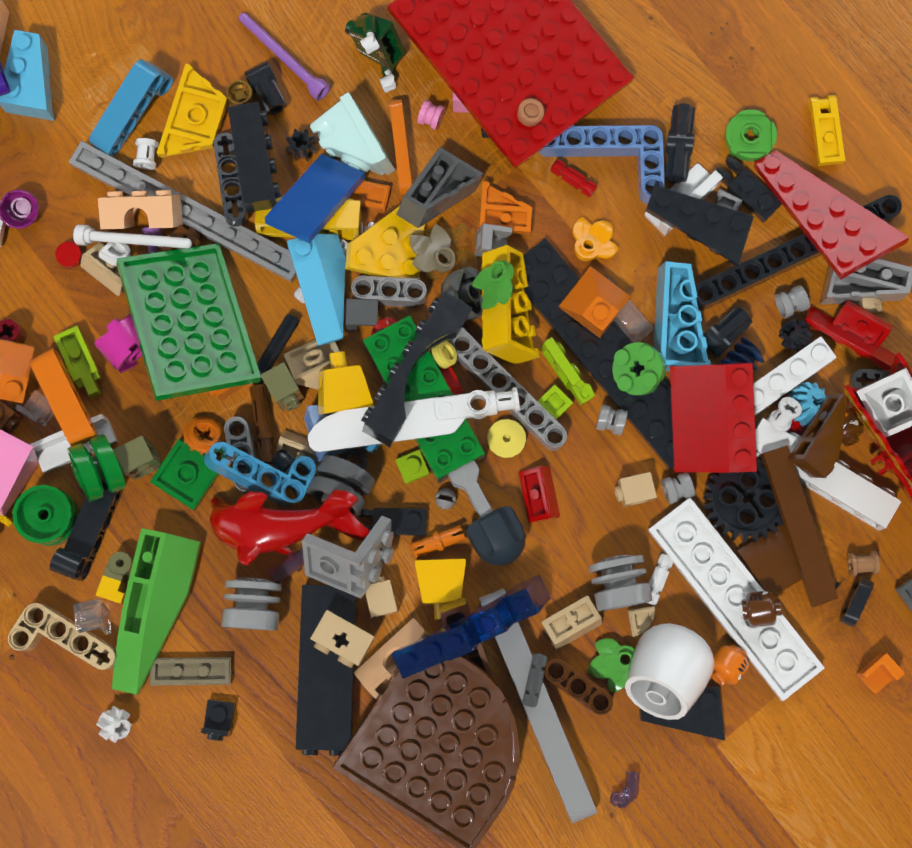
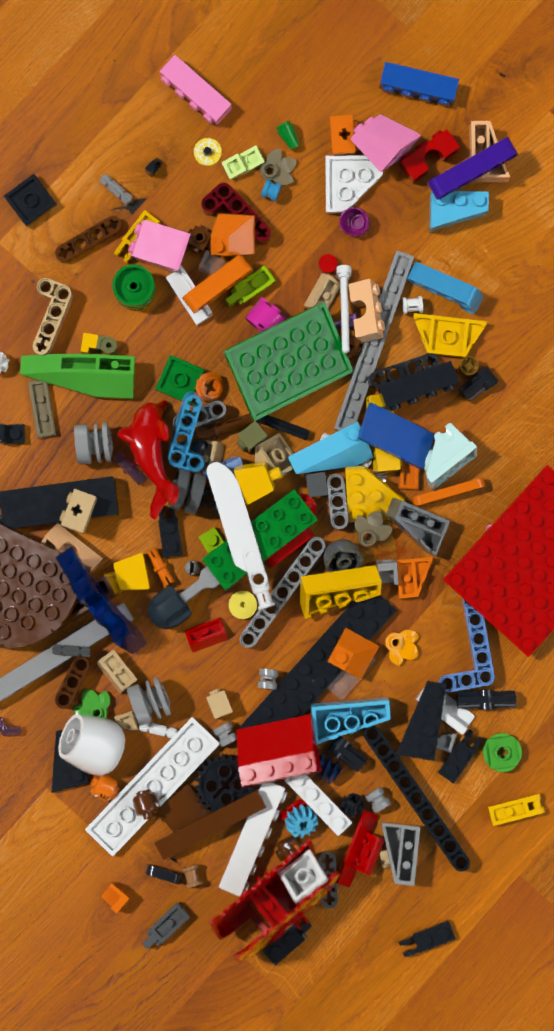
camera: 80 degrees right, 5 degrees up
black beam [50,480,123,581] -> none
green wheel [67,434,126,502] -> none
clear panel [73,598,111,635] -> none
white tile [99,242,131,266] -> none
olive brick [113,436,162,480] -> none
medium lavender piece [239,13,331,101] -> none
black gear [286,129,317,162] -> none
light grey bracket [302,516,394,598] -> none
dark green torso [345,12,406,93] -> none
black arch [361,292,472,447] -> none
tan brick [365,576,398,618] -> none
bright pink wheel [417,99,445,130] -> none
light yellow tile [432,341,457,369] -> none
bright green plate [472,261,514,310] -> none
nougat tile [517,98,544,127] -> none
lime plate [537,385,573,420] -> none
lime hinge [540,337,595,405] -> none
red axle [550,159,597,197] -> none
bright green plate [612,342,666,395] -> none
wing [754,151,909,280] -> none
white bush [768,397,802,432] -> none
reddish brown slope [788,394,848,478] -> none

